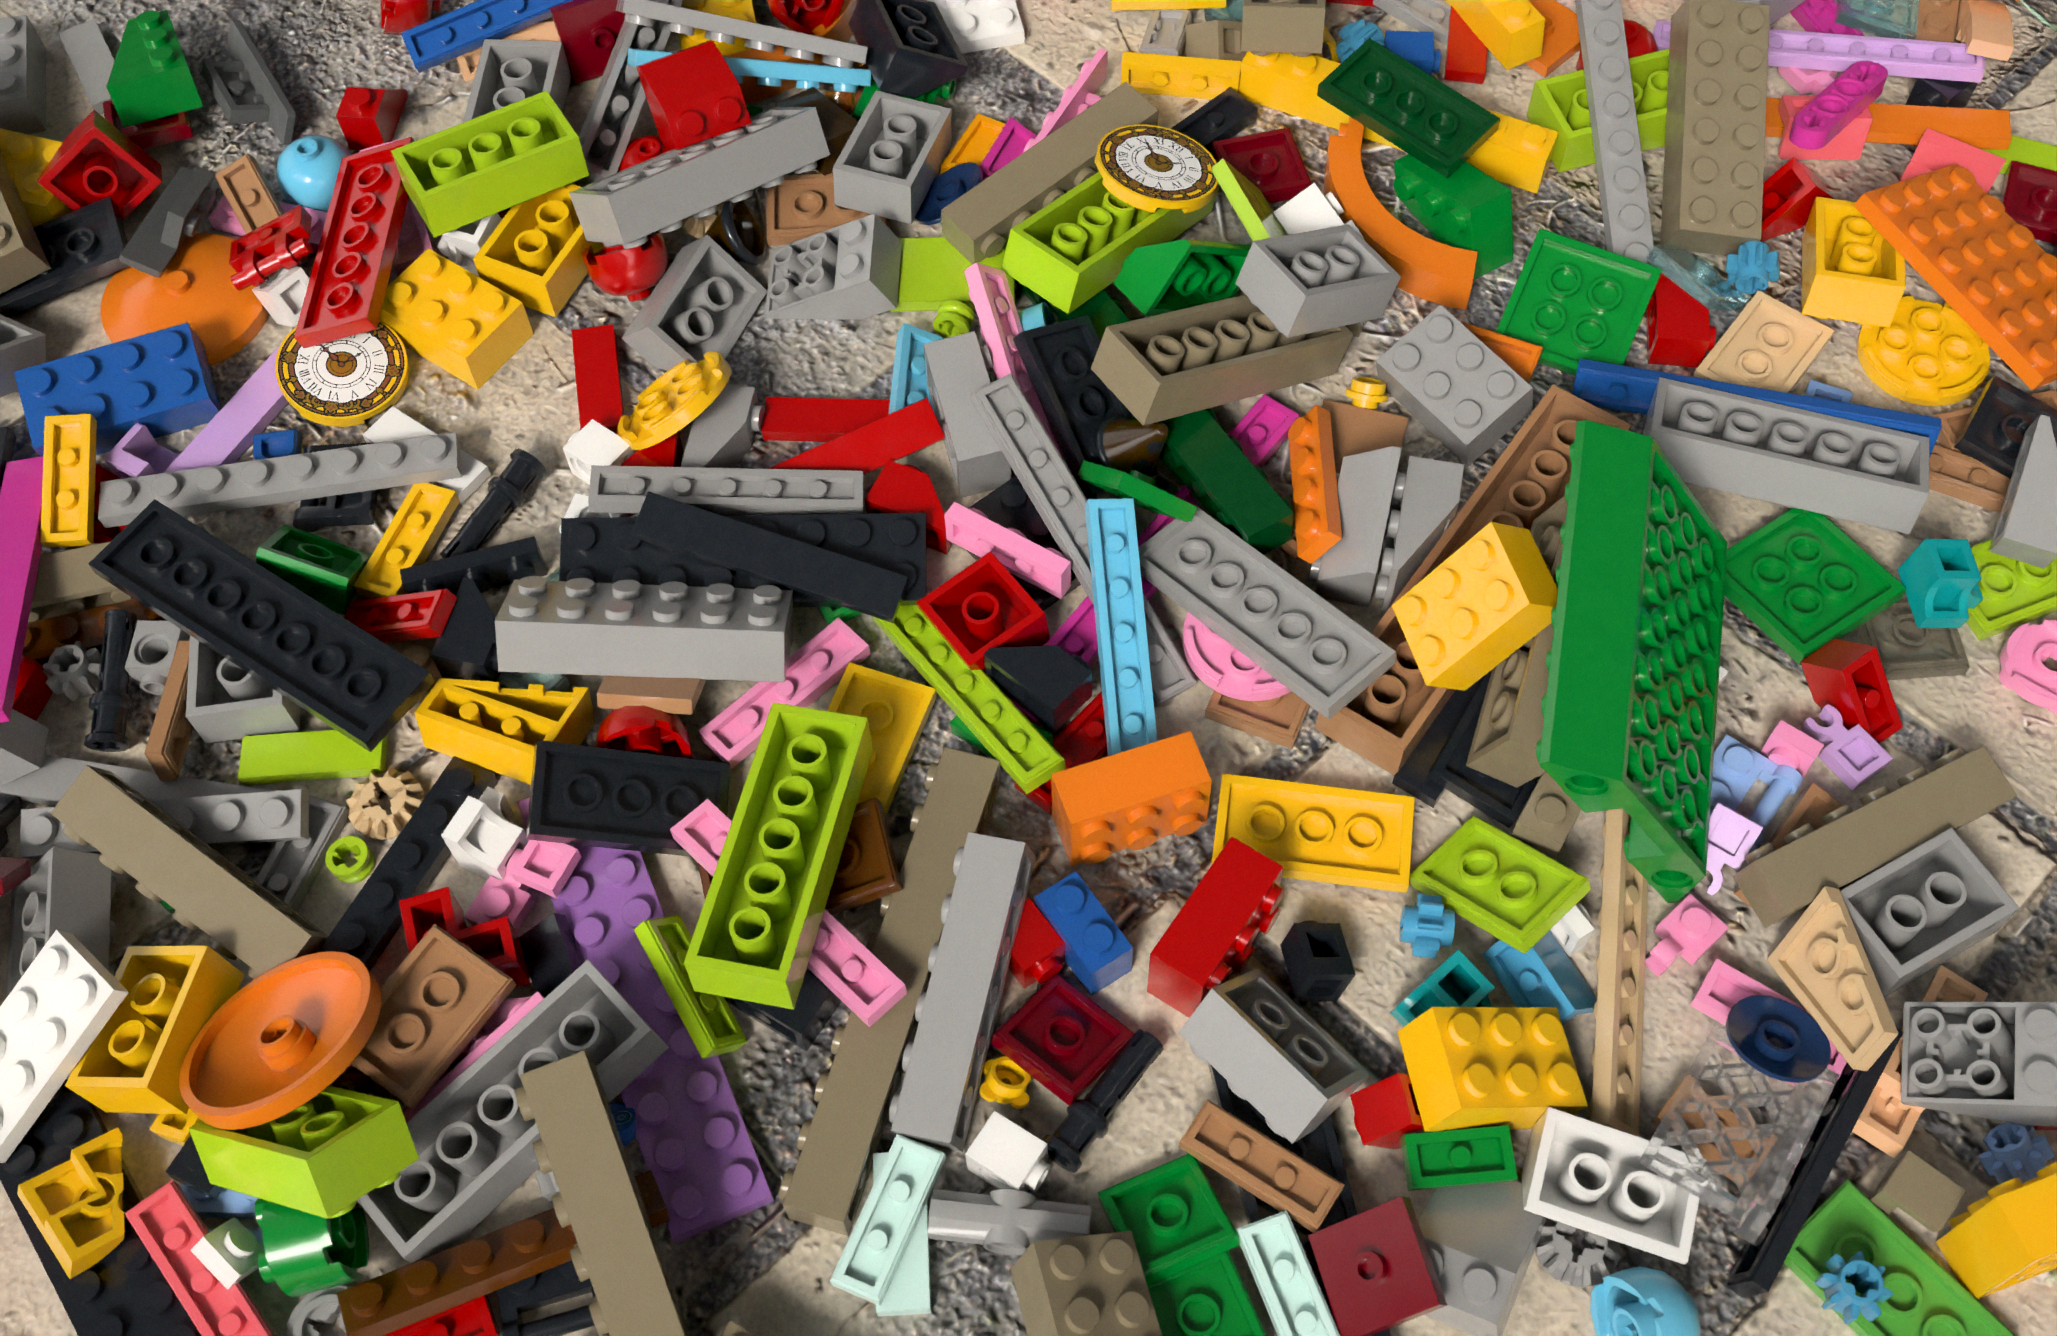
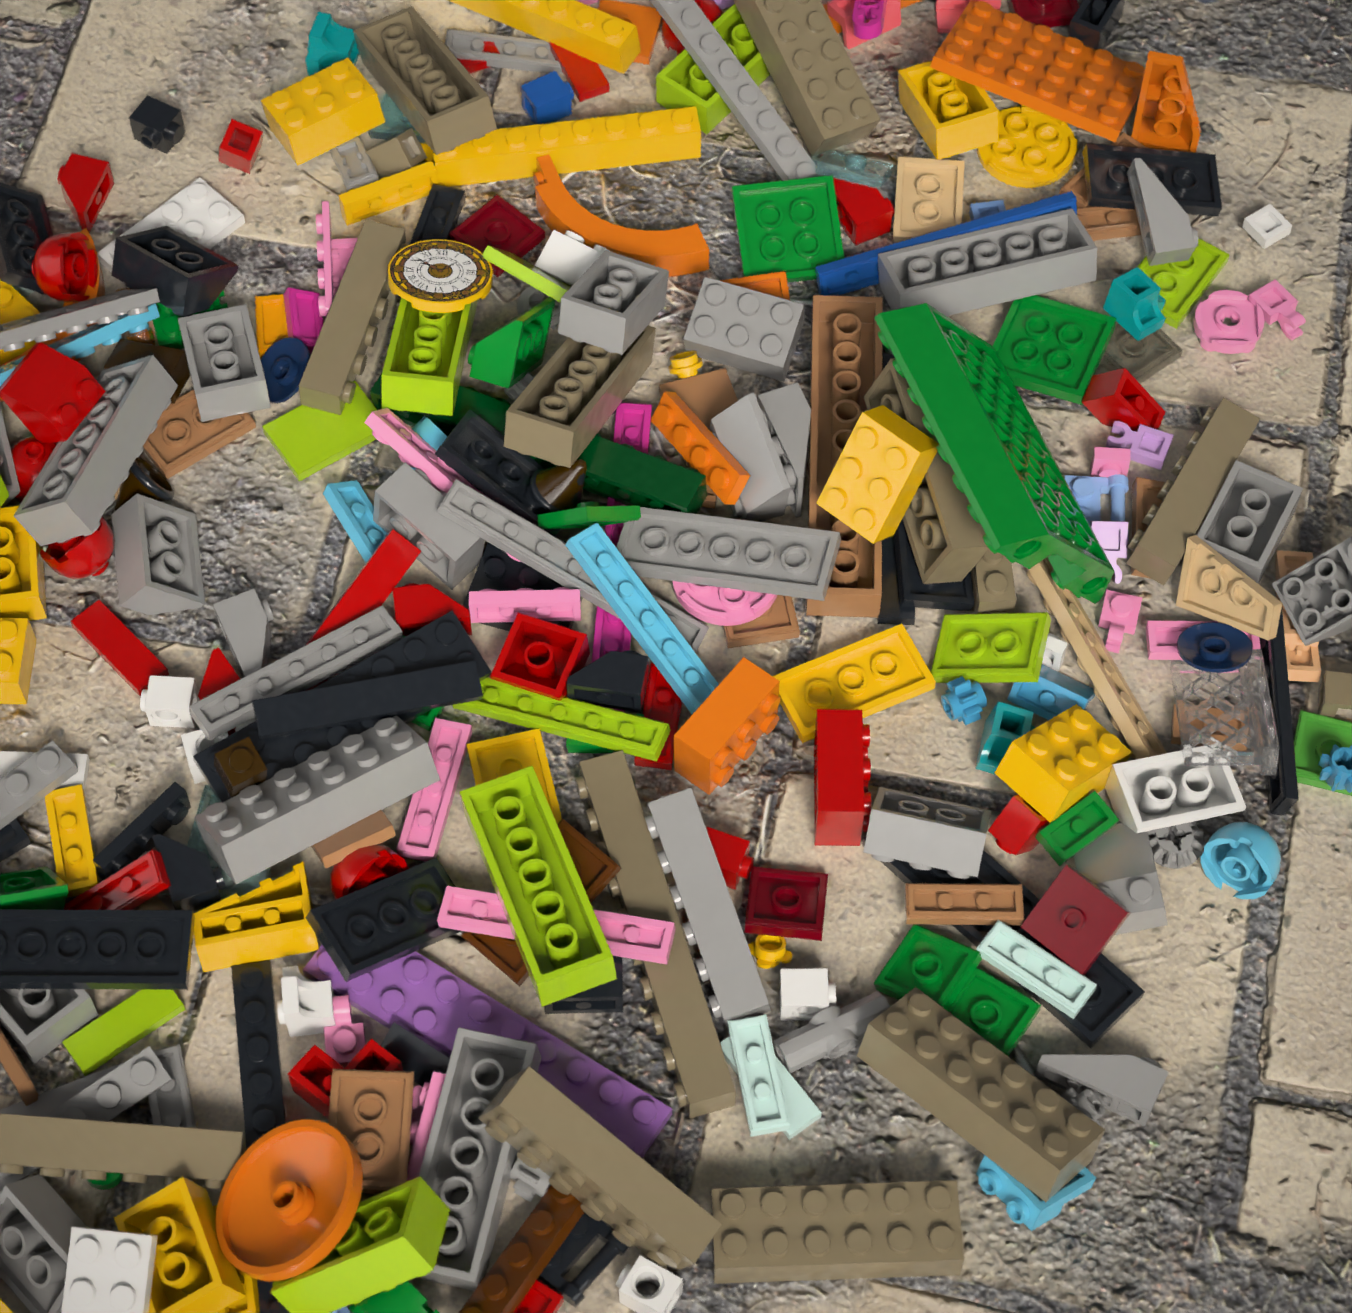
camera: 35 degrees left, 0 degrees up
lime bush [325,836,376,884] -> none
tan gear [346,766,425,840] -> none
black pin [440,449,547,559] -> none
bright pink plate [510,840,581,898] -> none
yellow tile [617,351,732,450] -> none
lime tile [634,915,748,1059] -> none
red tile [762,397,890,442] -> none
light grey slope [765,213,902,320] -> none
lime bush [933,300,975,338] -> none
blue brick [1035,871,1133,996] -> none
black pin [1042,1029,1164,1173] -> none
black brick [1280,920,1356,1002] -> none
dark green plate [1317,38,1500,178] -> none
dark azure gear [1336,19,1385,62] -> none
green wedge [1394,154,1513,280] -> none
dark azure gear [1726,241,1780,294] -> none
red slope [1760,157,1835,242] -> none
none -> dark brown brick [214,736,267,797]

